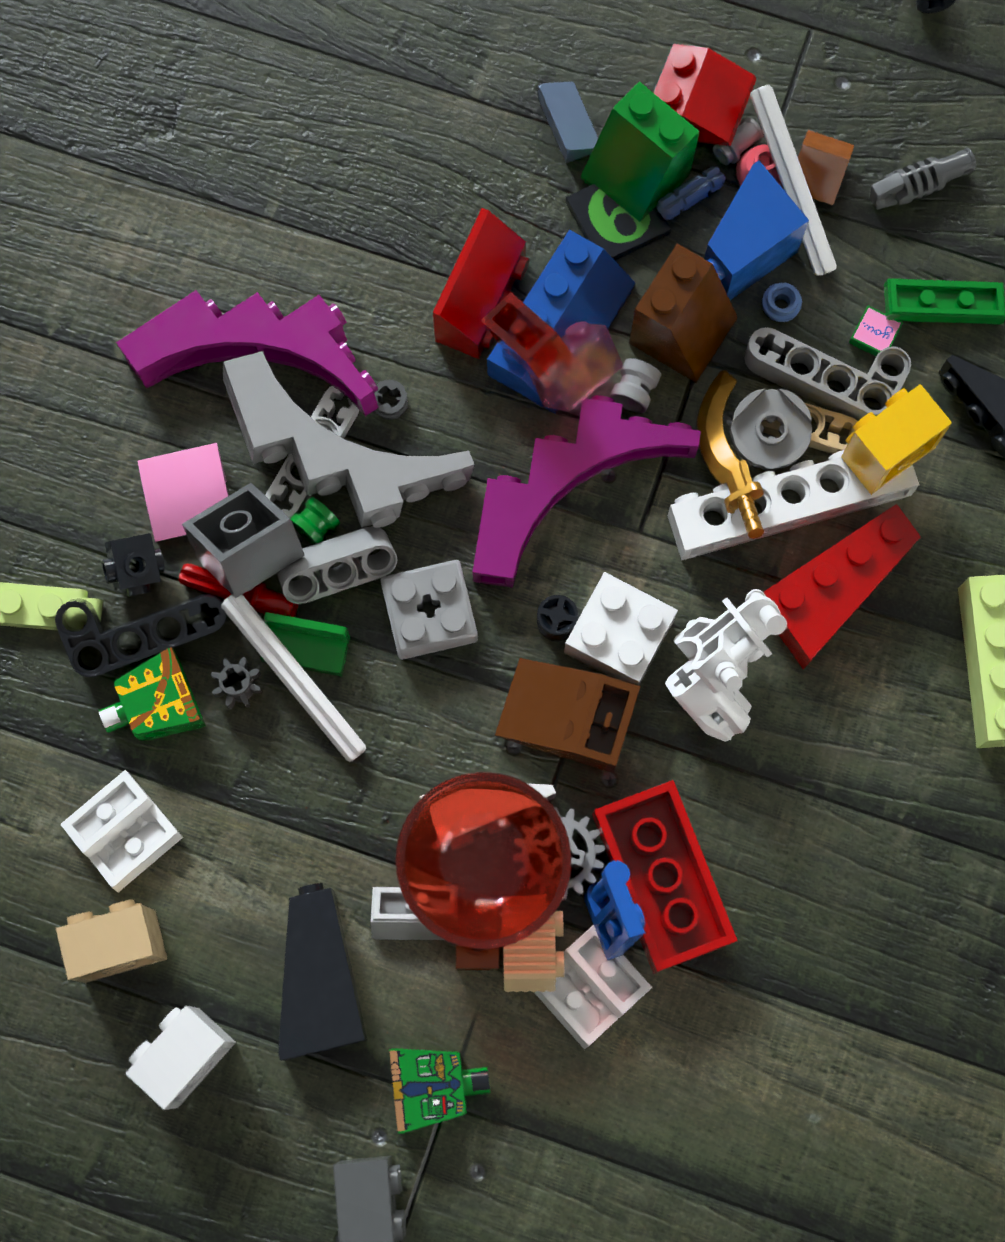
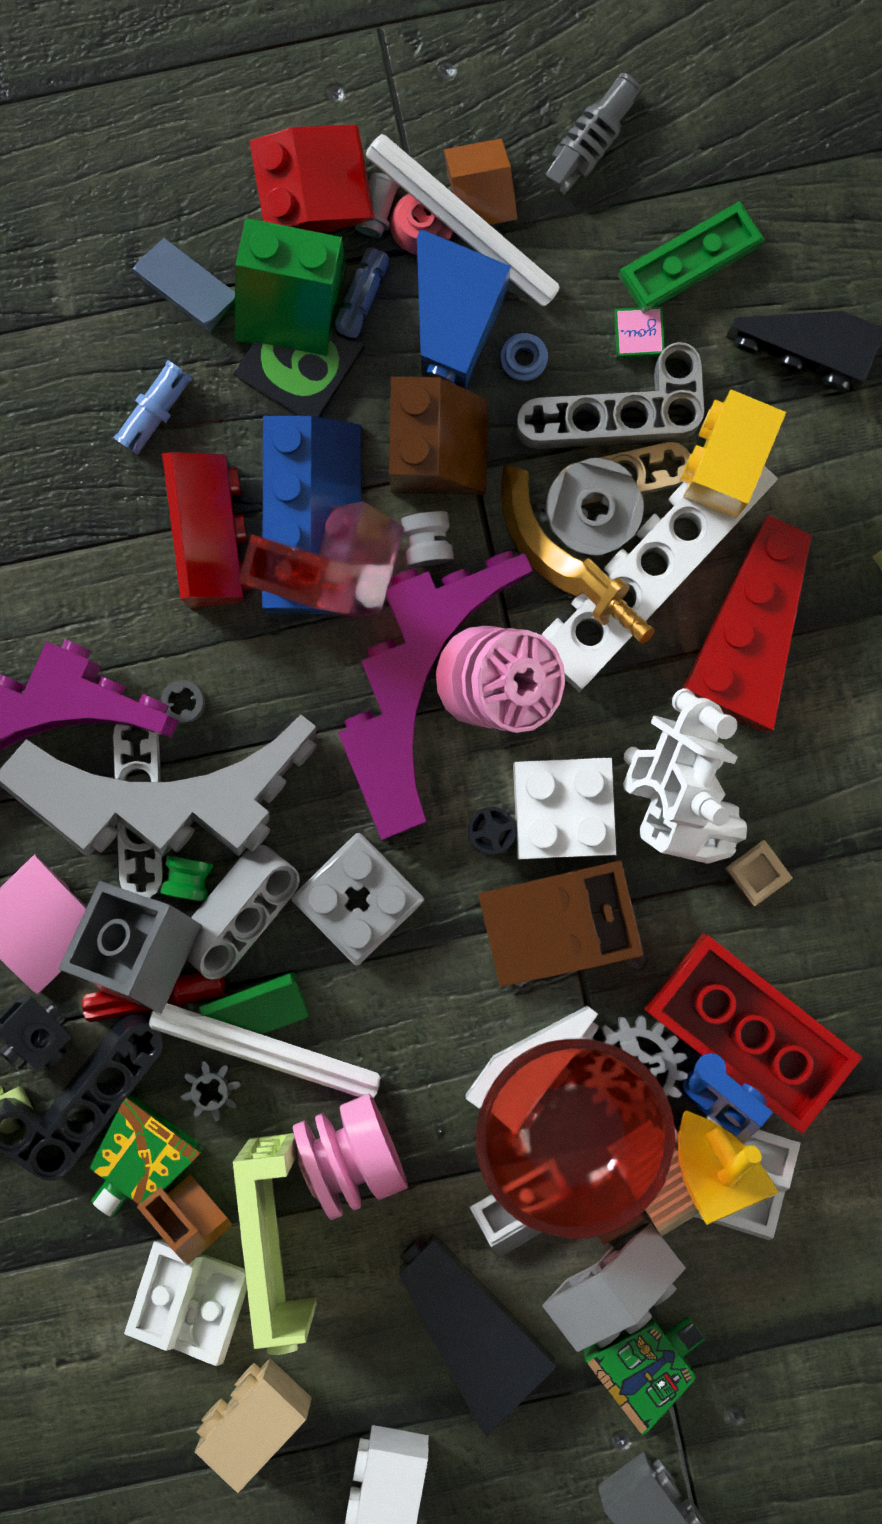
camera: 30 degrees left, 10 degrees up
none -> medium blue pin [113,360,193,456]
none -> dark orange piece [137,1175,233,1266]
none -> yellowish green panel [233,1133,317,1355]
none -> bright pink wheel [293,1093,408,1220]
none -> bright pink wheel [436,626,565,733]
none -> light grey brick [542,1222,686,1352]
none -> yellow shield [678,1111,779,1225]
none -> tan tile [725,840,793,907]

